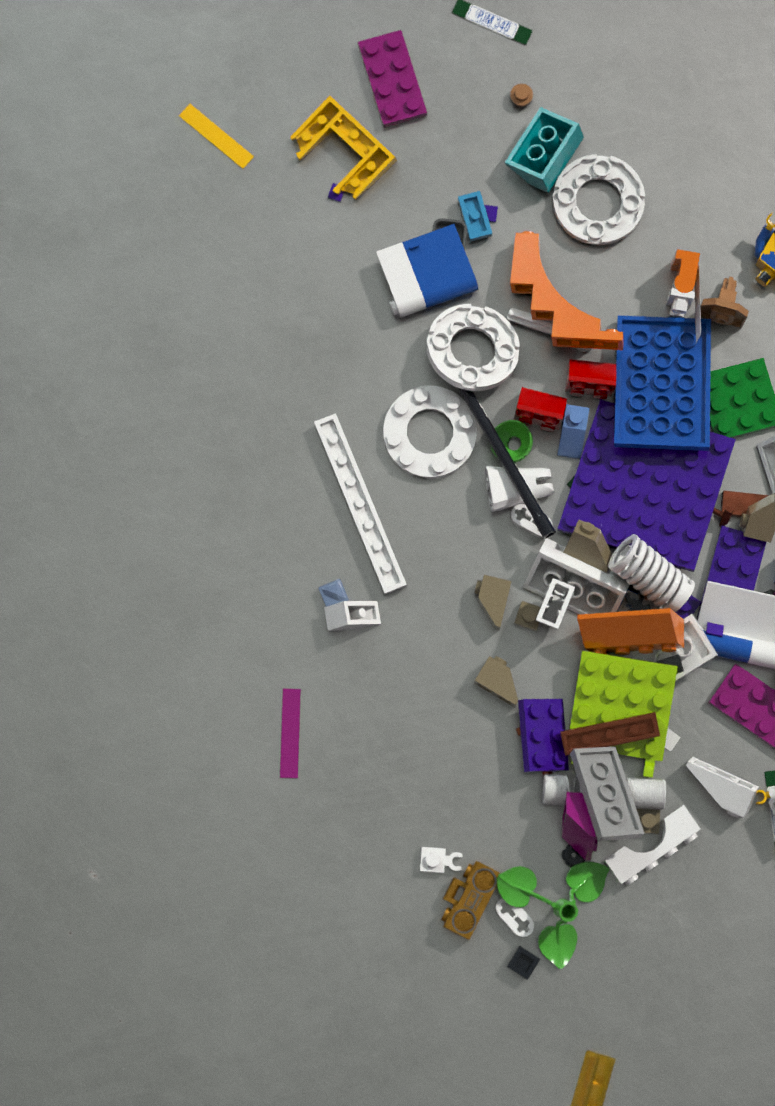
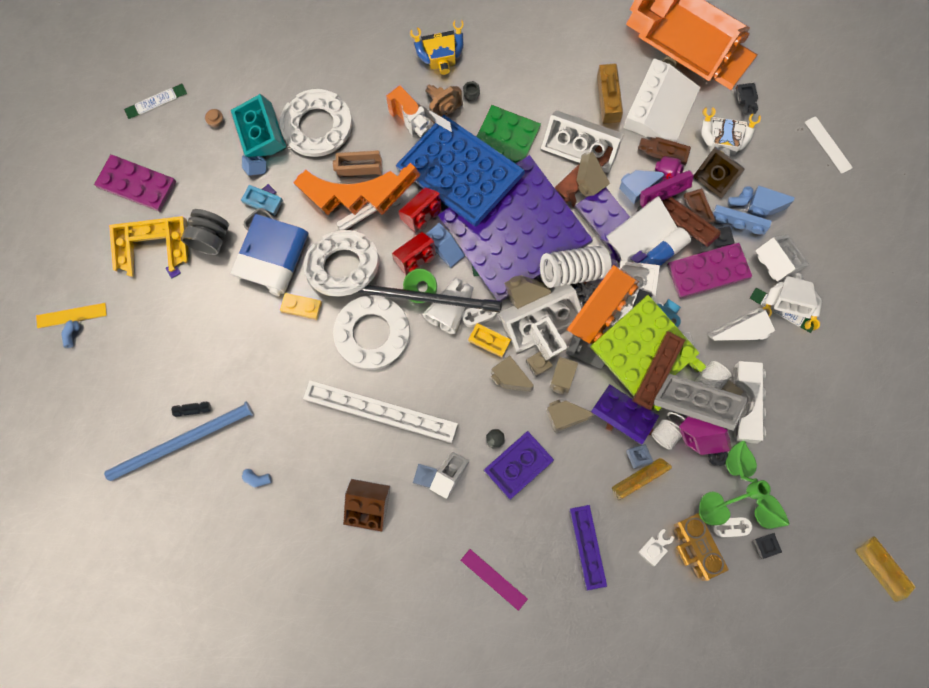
camera: 45 degrees left, 5 degrees down
none -> medium blue arm [61,320,80,348]
none -> medium blue axle [104,401,253,481]
none -> black axle [171,401,211,417]
none -> dark grey wheel [181,209,230,255]
none -> medium blue slope [242,155,266,176]
none -> medium blue arm [242,469,272,488]
none -> yellow plate [280,293,322,320]
none -> medium nougat window [333,150,382,178]
none -> reddish brown slope [343,479,390,532]
none -> pearl dark grey tile [463,81,480,100]
none -> yellow plate [468,323,511,358]
none -> dark purple plate [483,431,554,500]
none -> pearl dark grey tile [486,429,505,449]
none -> dark tan slope [550,357,578,394]
none -> dark grey bracket [566,336,604,369]
none -> dark purple plate [569,505,607,591]
none -> clear yellow slope [612,458,672,500]
none -> sand blue tile [626,444,654,469]
none -> dark azure piece [657,299,681,327]

